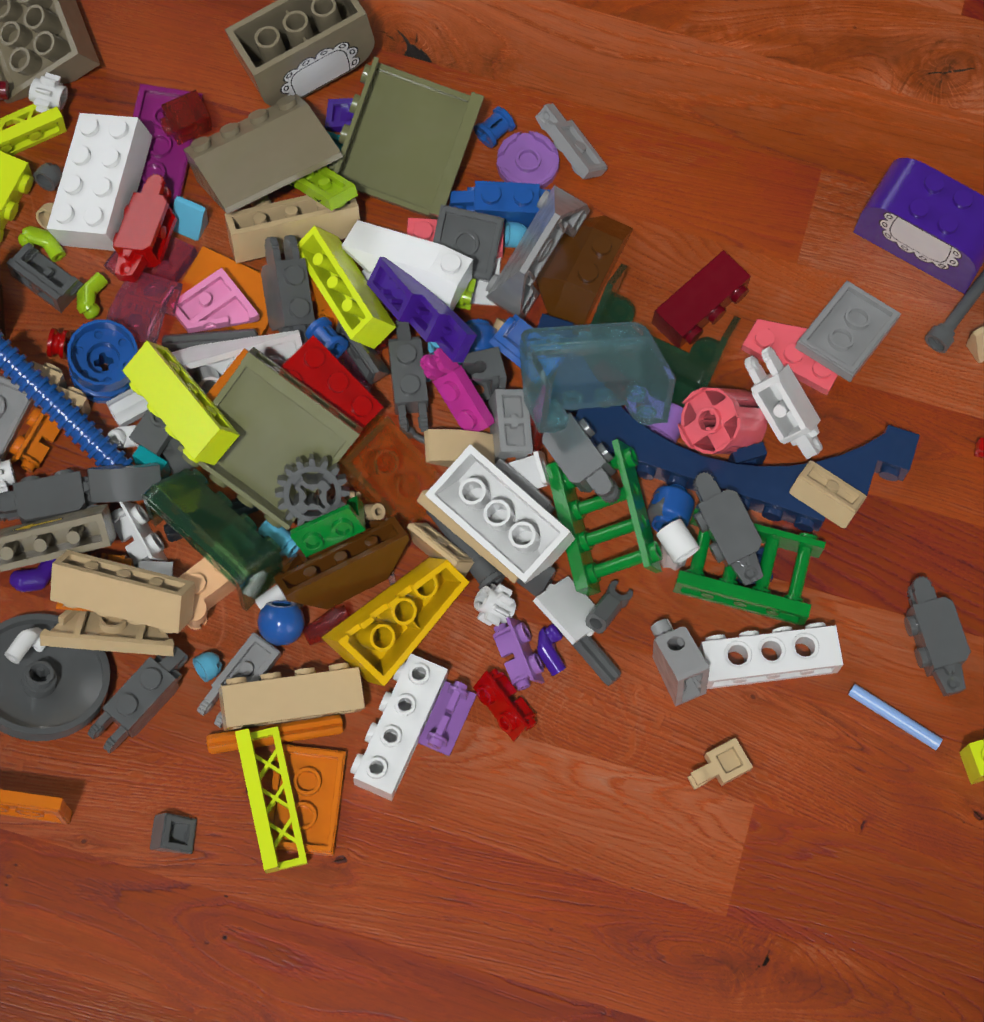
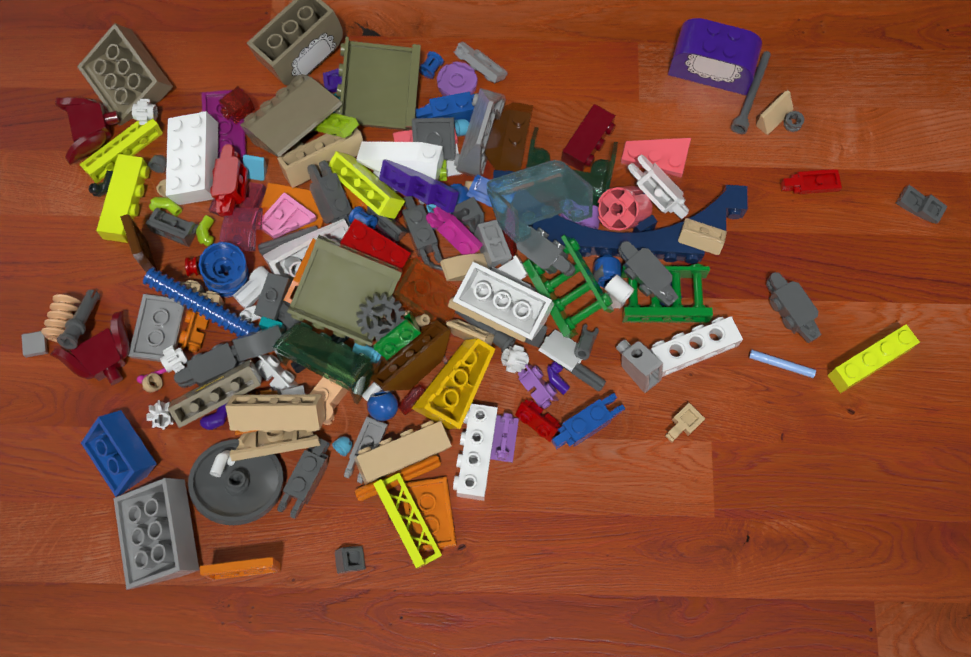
camera: 10 degrees left, 0 degrees up
neon yellow brick [122,341,240,465] -> none
light grey tile [795,281,901,382] -> none
none -> blue hinge [551,393,625,449]

